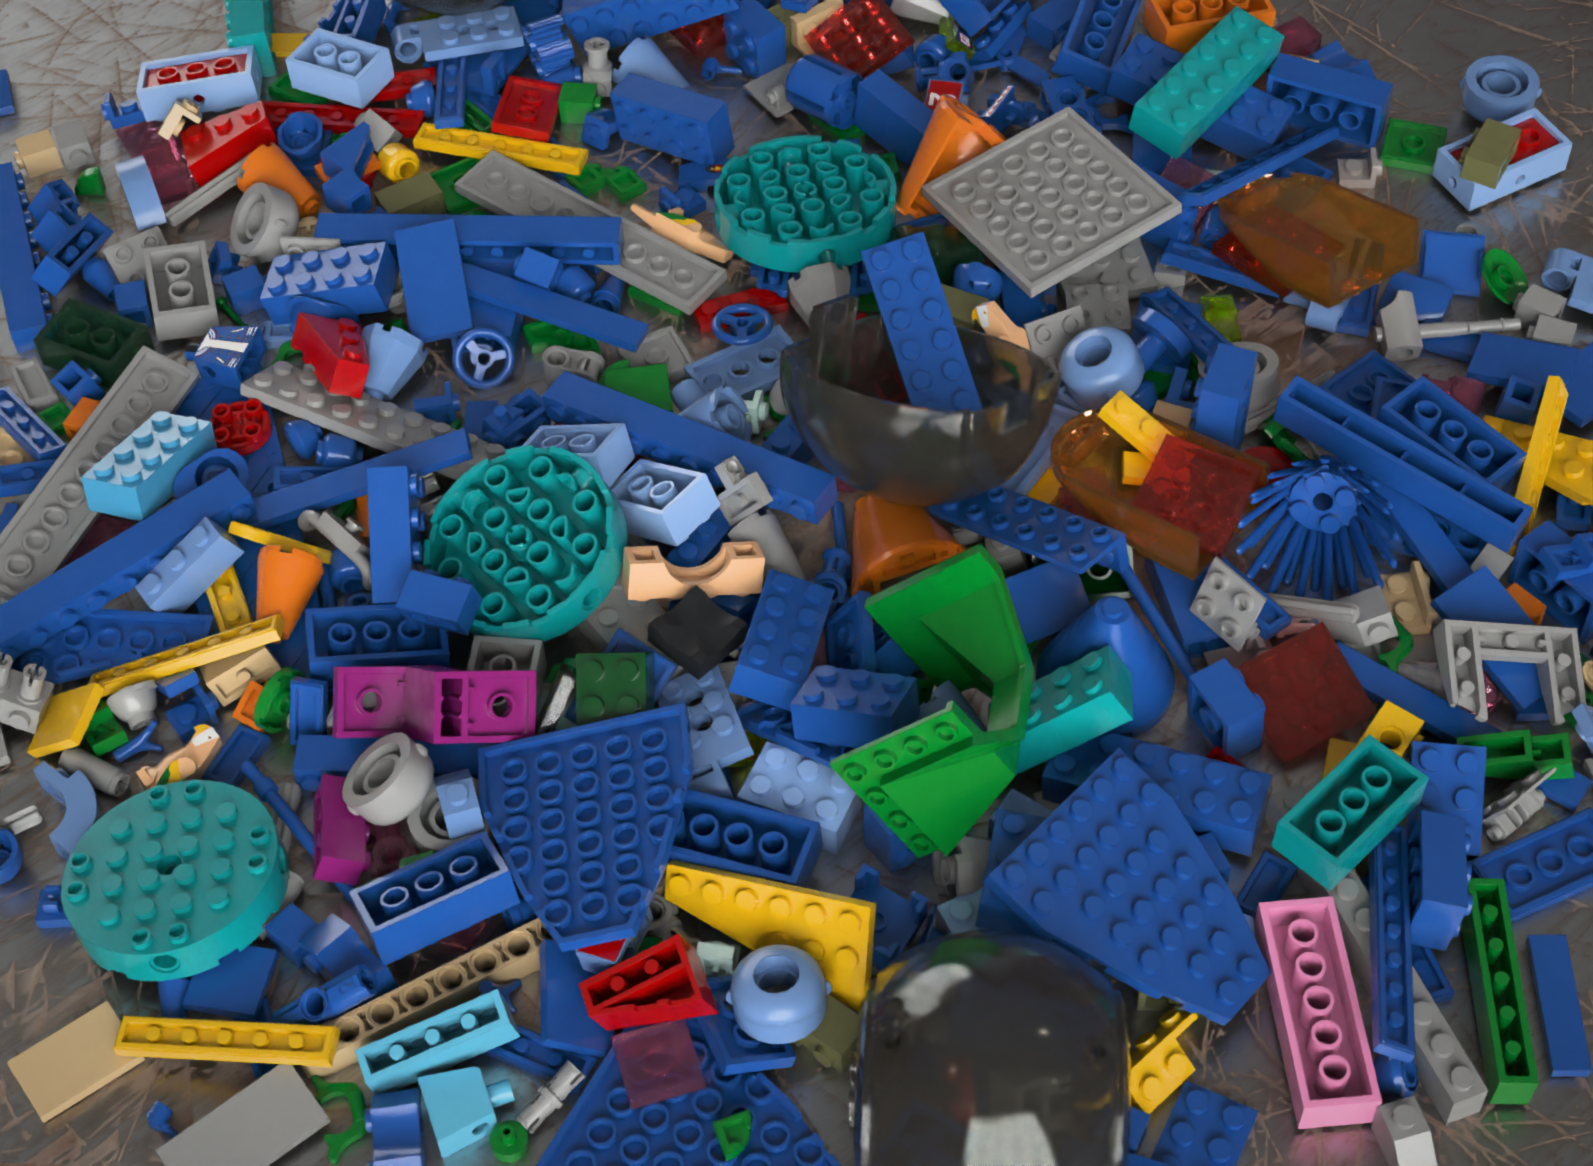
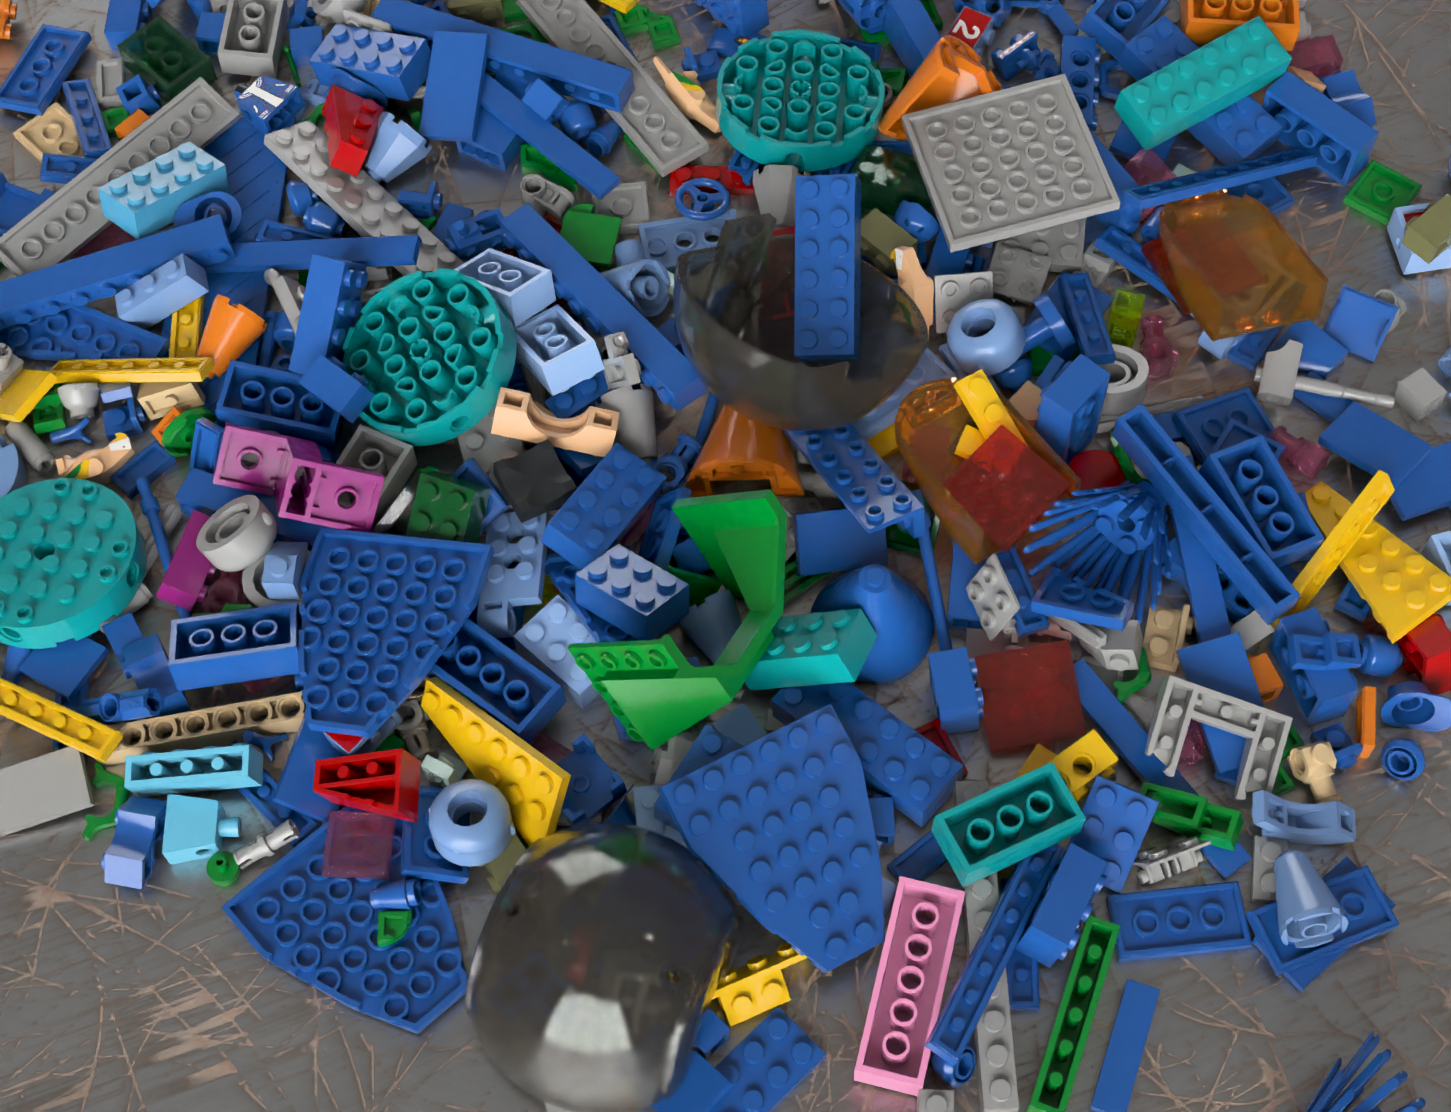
camera: 20 degrees right, 10 degrees up
red tile [209,399,273,456] -> none
yellow tile [227,521,333,564] -> none
blue piece [452,327,515,389] -> none
light grey bracket [1336,147,1383,189] -> none
green dish [1482,248,1529,305] -> none
blue brick [1493,375,1543,424] -> none
light grey brick [1526,314,1577,347] -> none
none -> blue cone [370,876,422,910]
none -> blue wing [1031,566,1133,631]
none -> clear pink connector [1137,315,1178,378]

